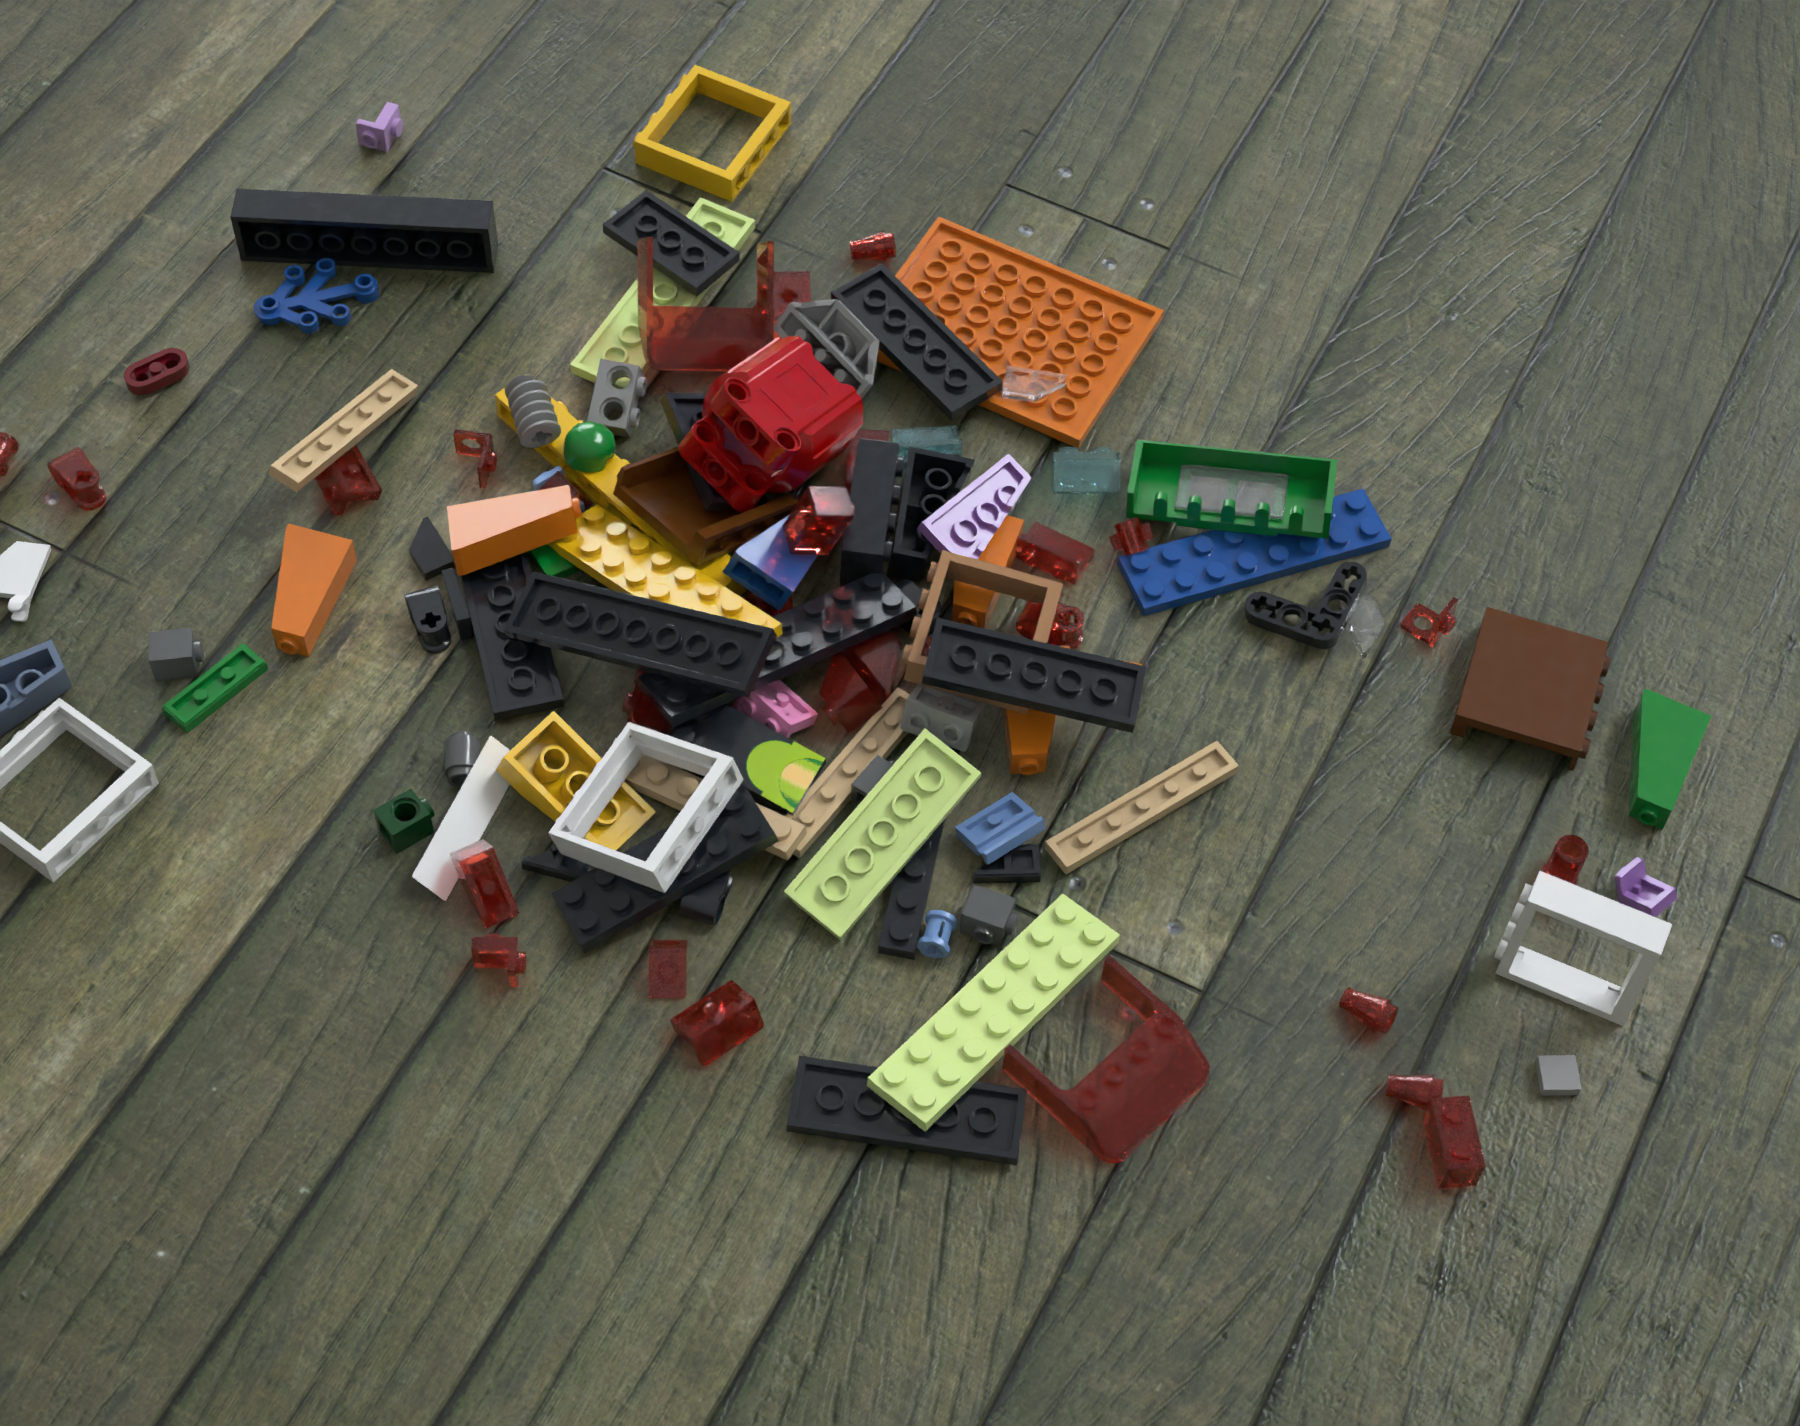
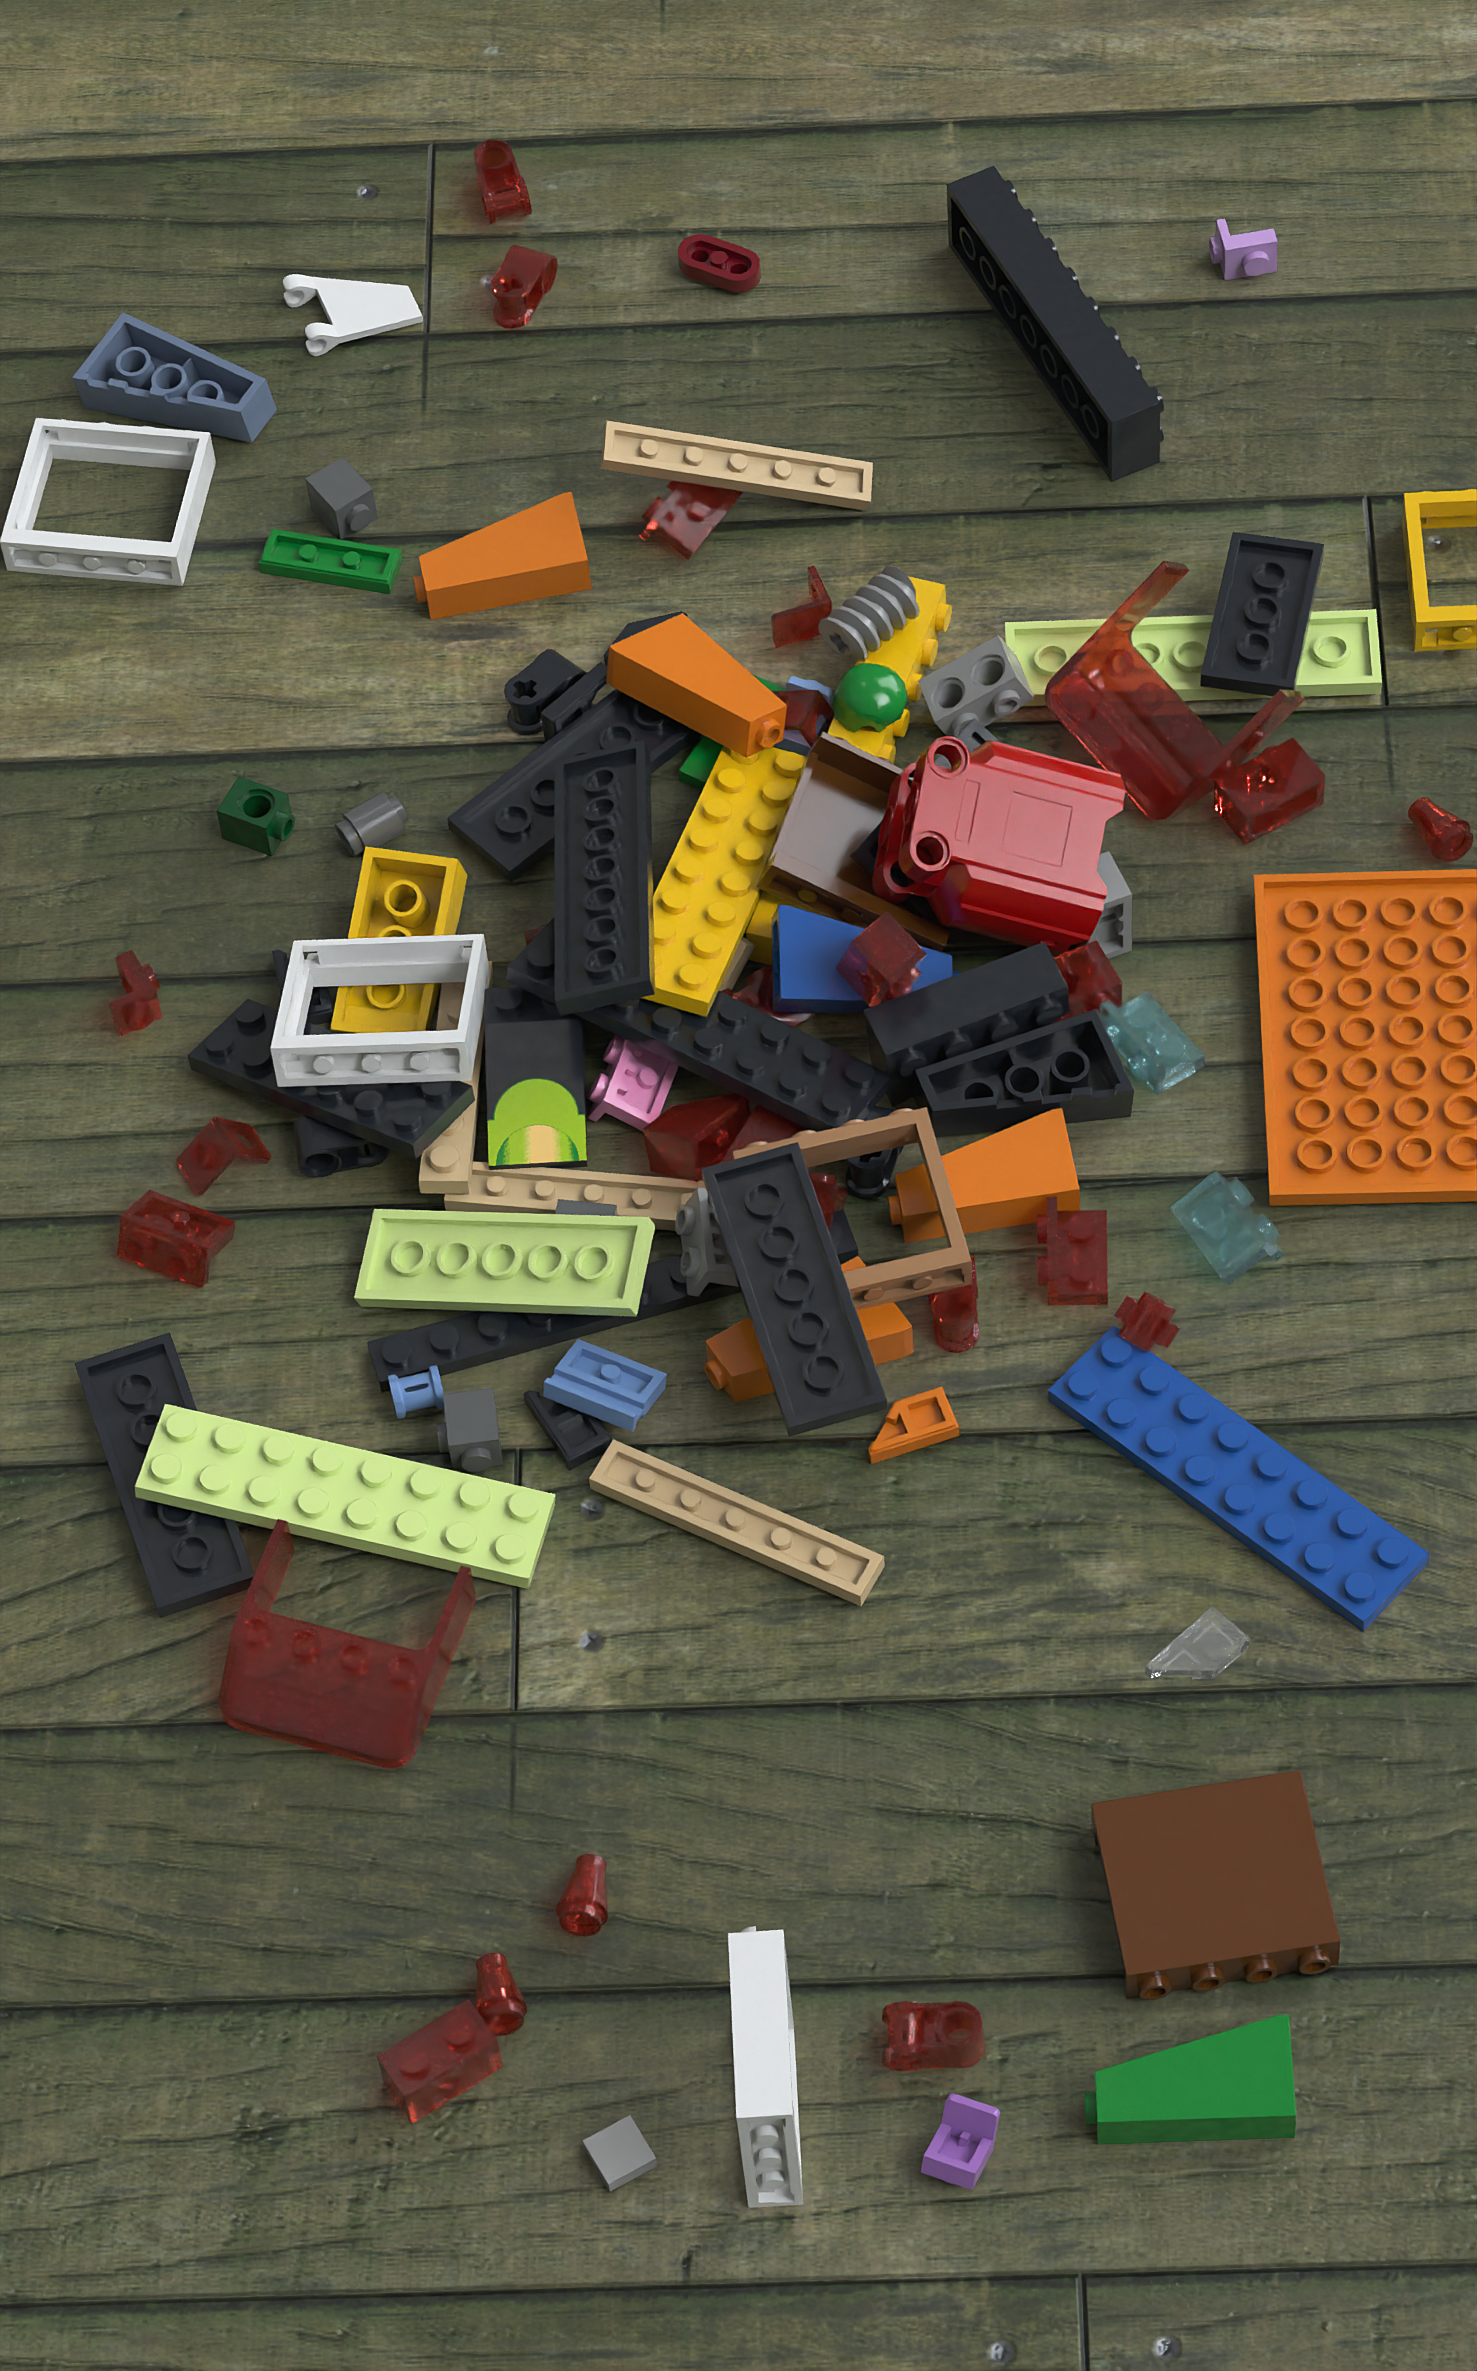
camera: 70 degrees right, 0 degrees up
blue plant [254,258,379,333] -> none
white sticker [412,736,510,901] -> none
clear red slope [450,839,520,928] -> none
light grey wedge [772,299,879,398] -> none
black plate [831,263,1003,421] -> none
wing [917,454,1032,559] -> none
clear tile [1002,366,1067,402] -> none
green window [1126,440,1338,539] -> none
black beam [1245,561,1367,649] -> none
clear red bracket [1400,597,1459,647] -> none

